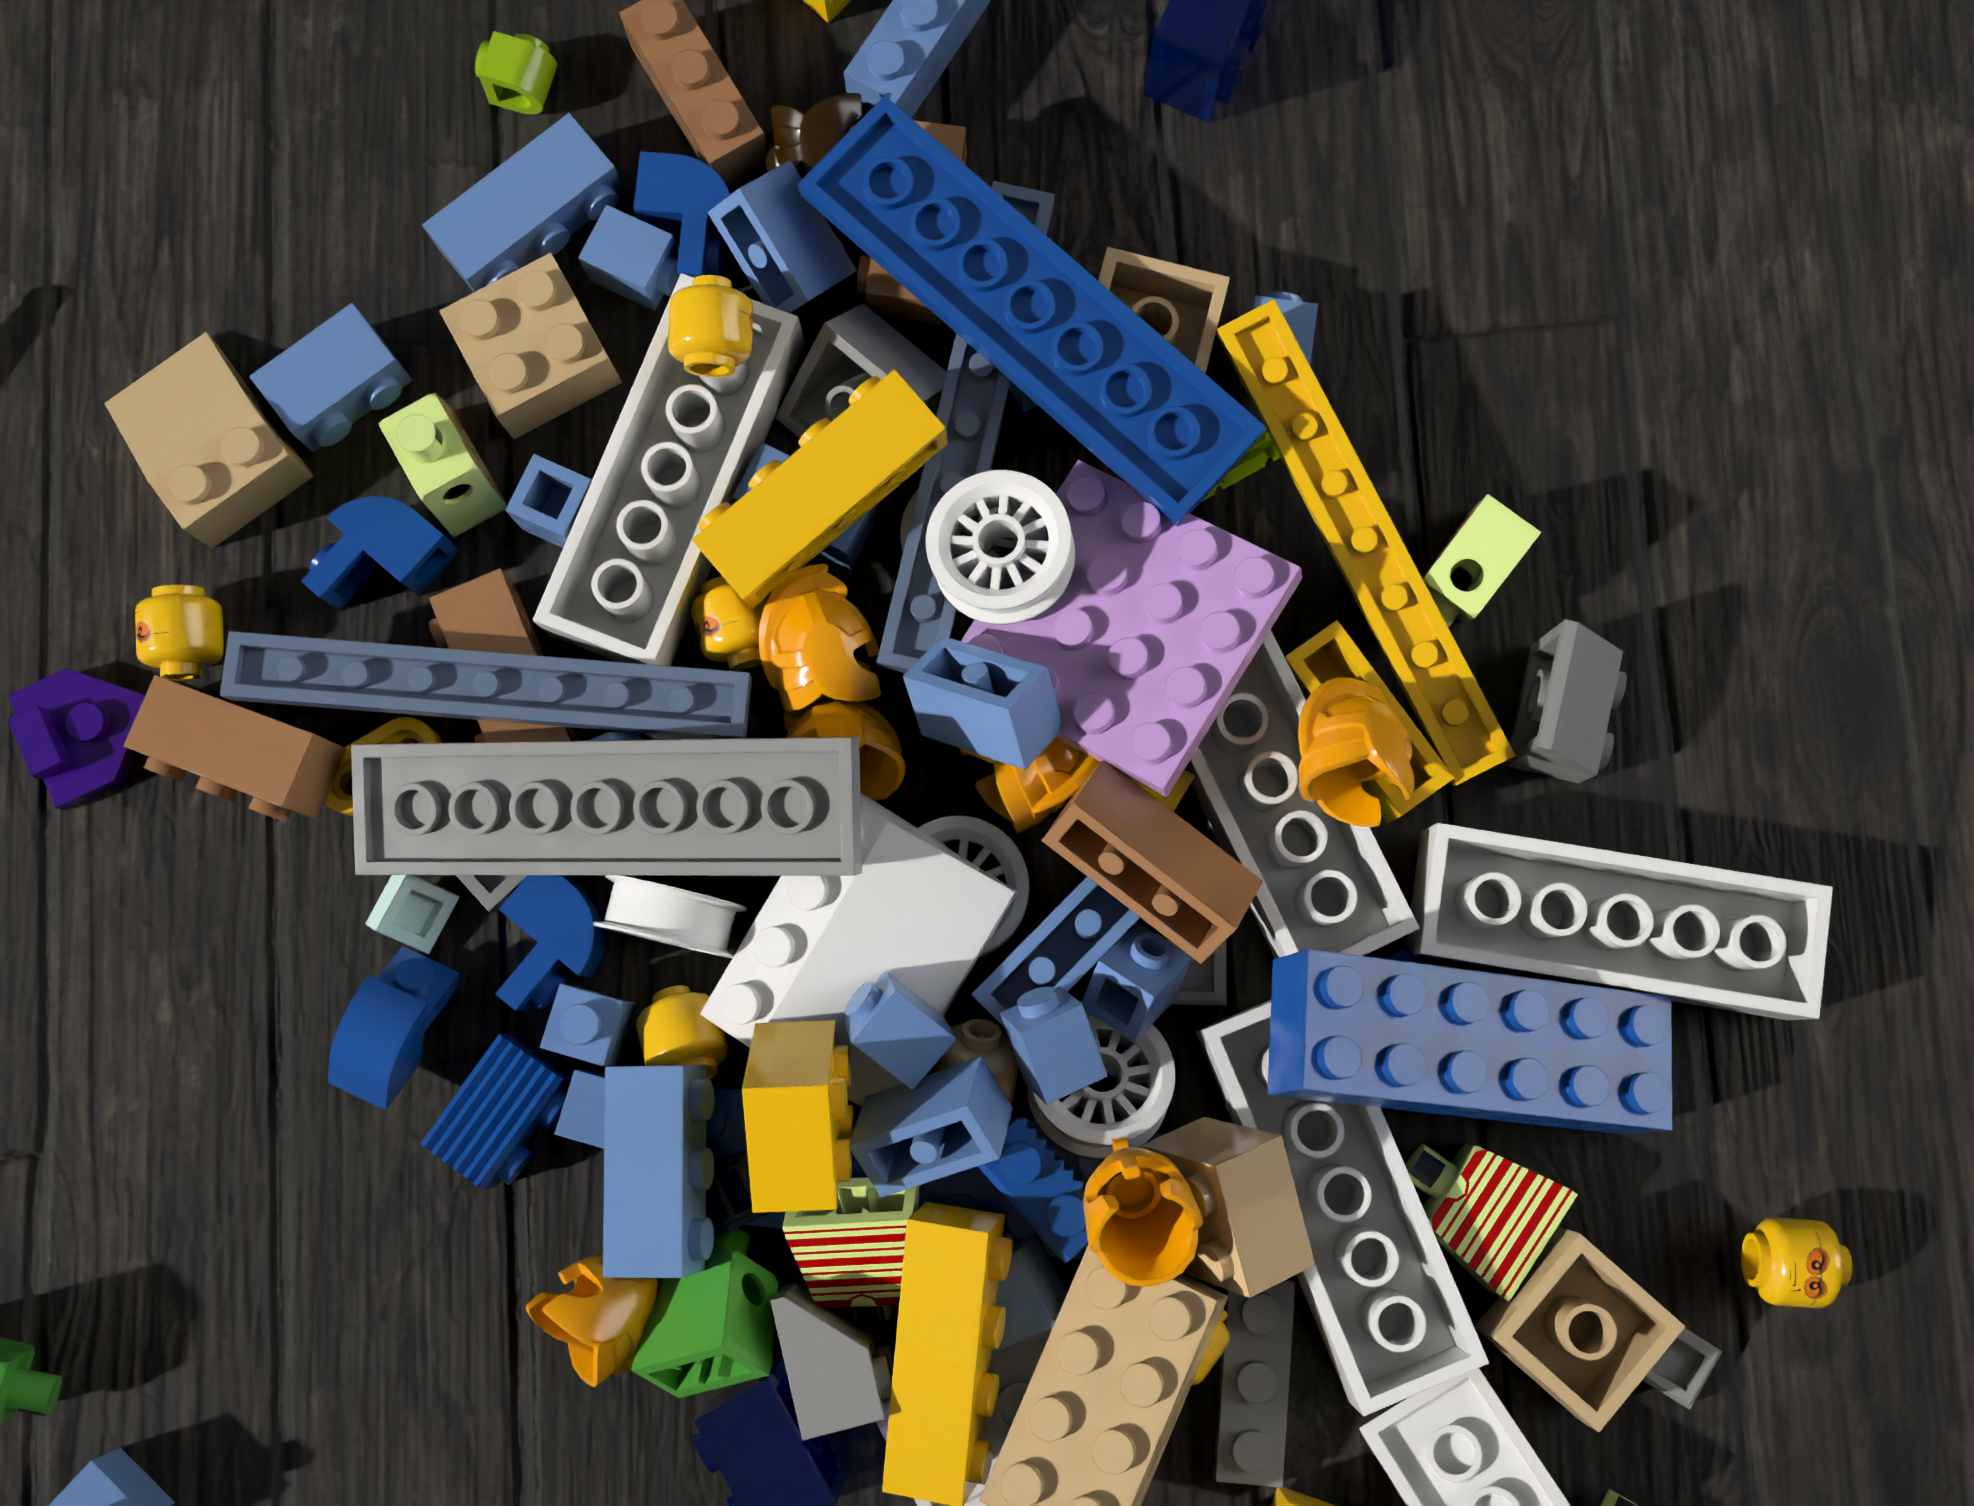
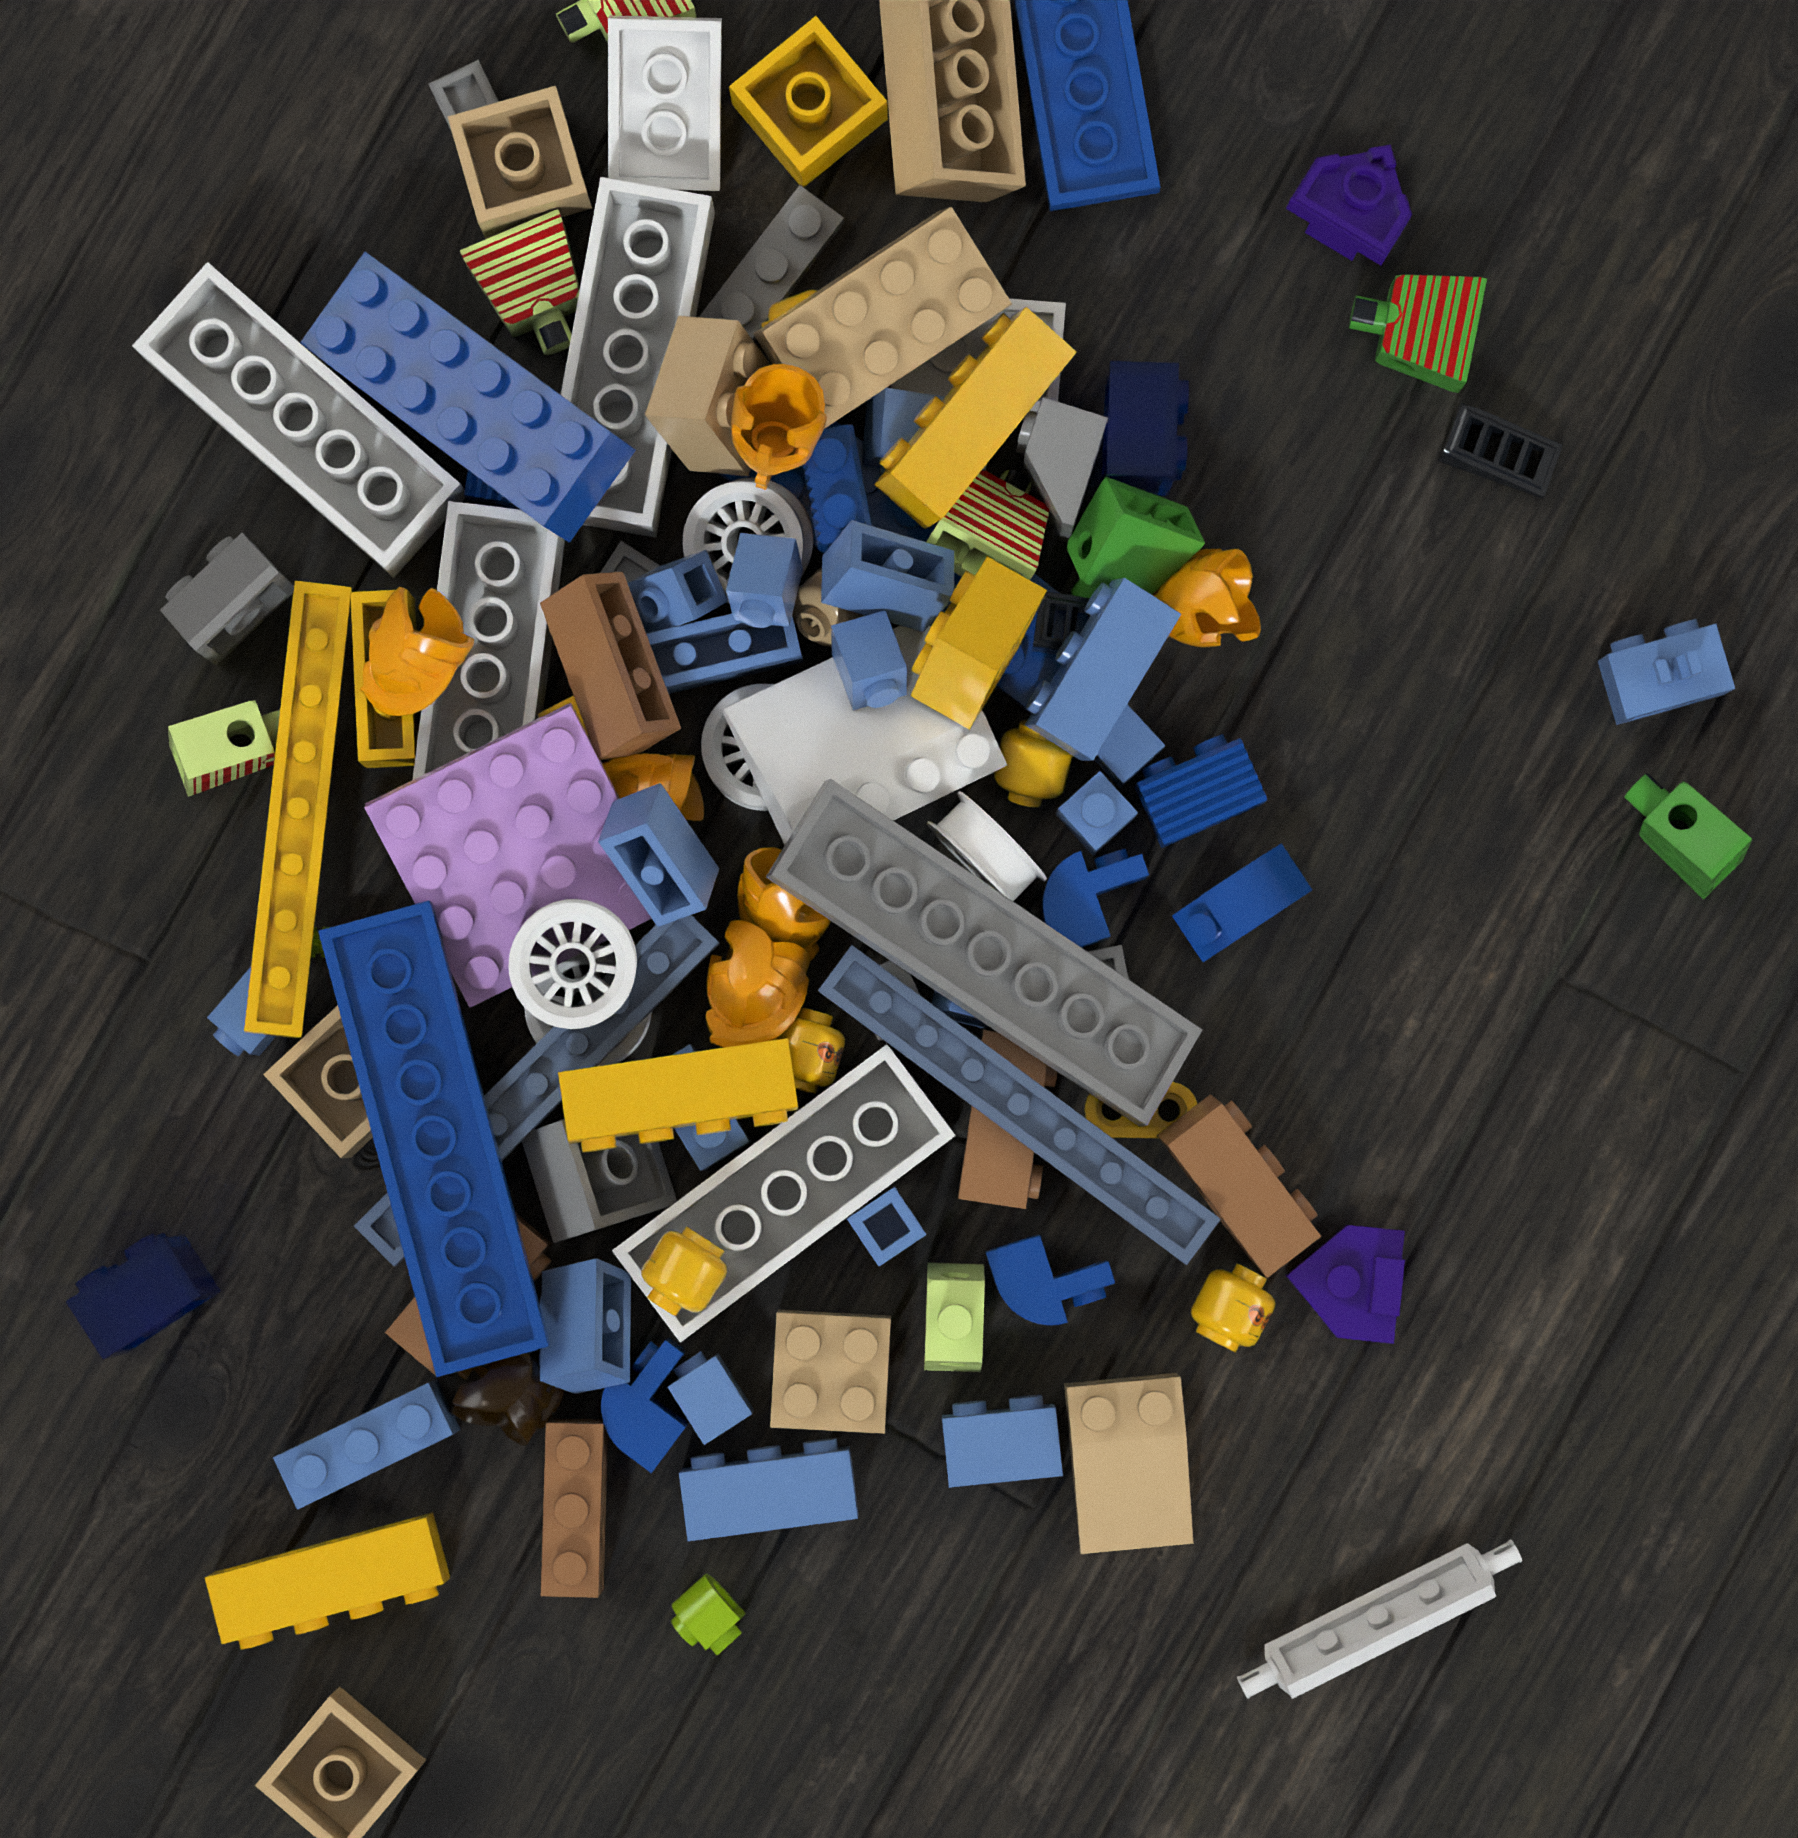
camera: 145 degrees left, 5 degrees up
light aqua plate [365,875,459,954] -> none
yellow head [1741,1217,1852,1308] -> none

